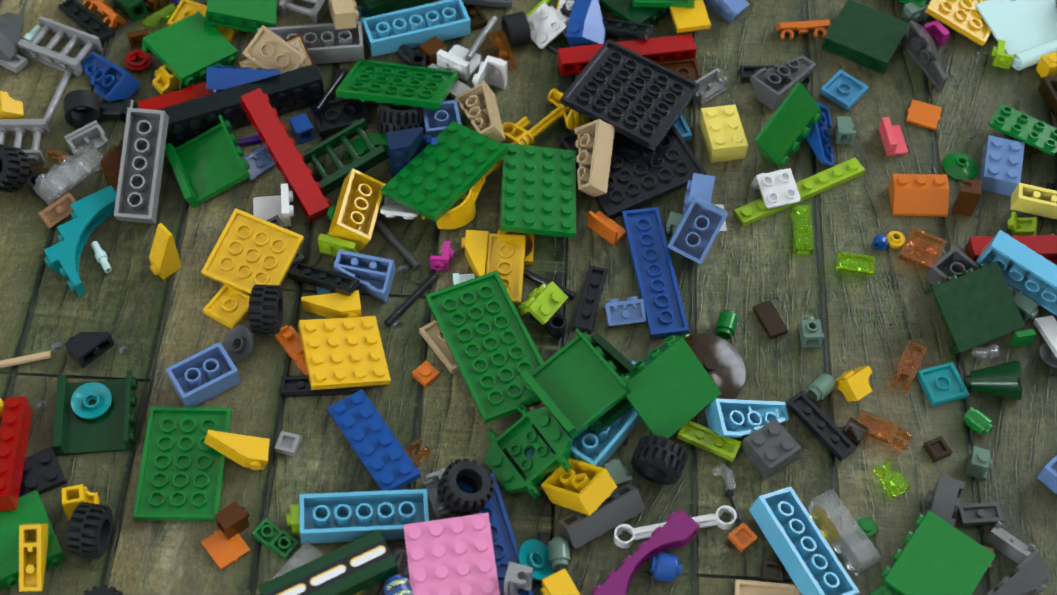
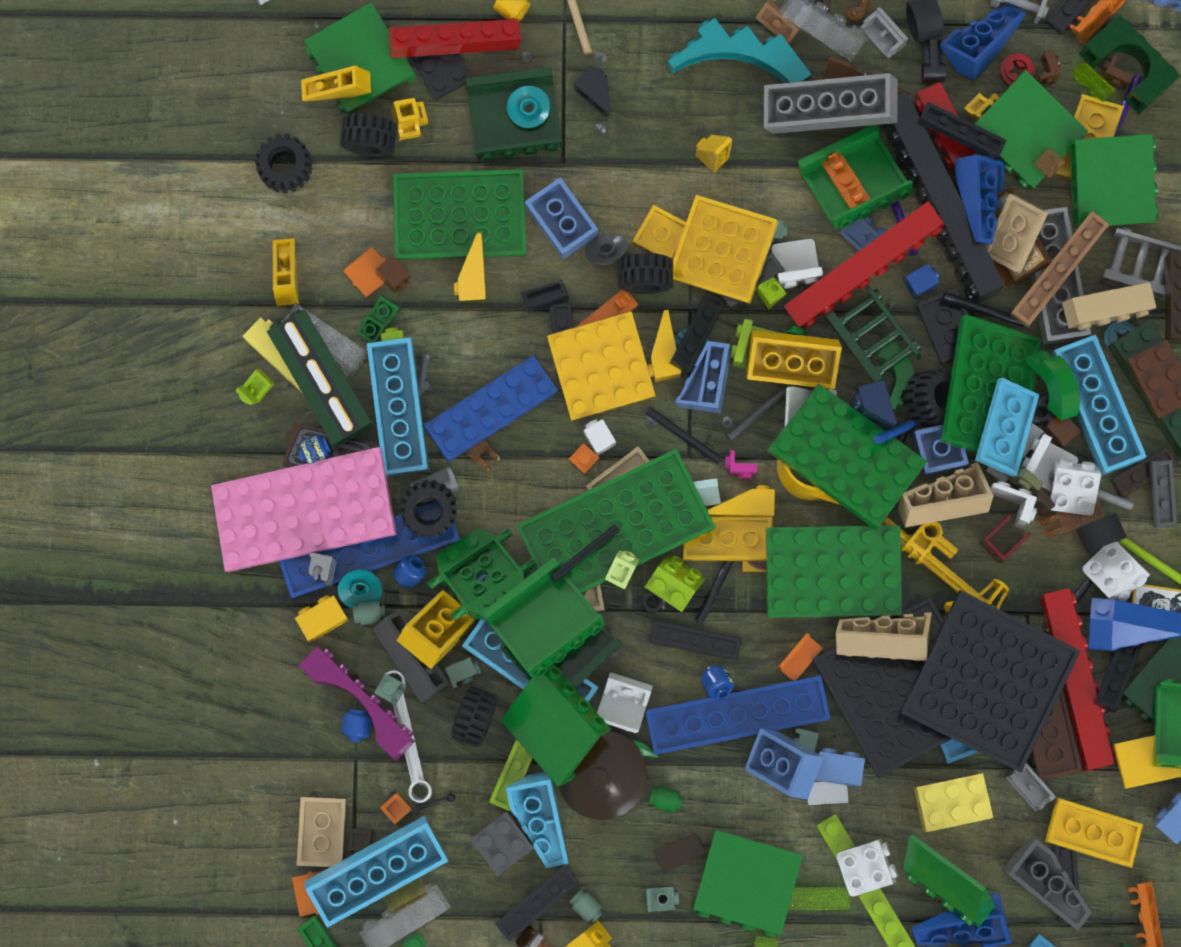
camera: 90 degrees right, 25 degrees up
light aqua bar [91,241,112,273] -> none
light grey plate [274,431,301,457] -> none
medium blue bracket [603,296,646,327] -> none
clear arm [713,464,736,490] -> none
none -> sand green brick [374,673,407,706]
none -> blue head [393,556,426,589]
none -> black tile [521,280,570,313]
none -> black bar [550,525,619,583]
none -> white brick [584,419,616,456]
none -> white bracket [597,672,653,733]
none -> yellowish green bracket [605,550,639,589]
none -> green panel [692,830,803,938]
none -> blue head [701,665,734,699]
none -> lime bracket [756,277,786,309]
none -> orange plate [822,152,870,209]
none -> black plate [918,102,1007,161]
none -> medium azure plate [975,378,1039,477]
none -> dark red piece [979,513,1031,564]
none -> olive plate [1004,468,1044,491]
none -> medium nougat plate [1011,211,1109,327]
none -> green arch [1025,350,1080,421]
none -> clear orange plate [1033,147,1065,179]
none -> yellow tile [1045,798,1143,868]
none -> white bracket [1050,459,1101,516]

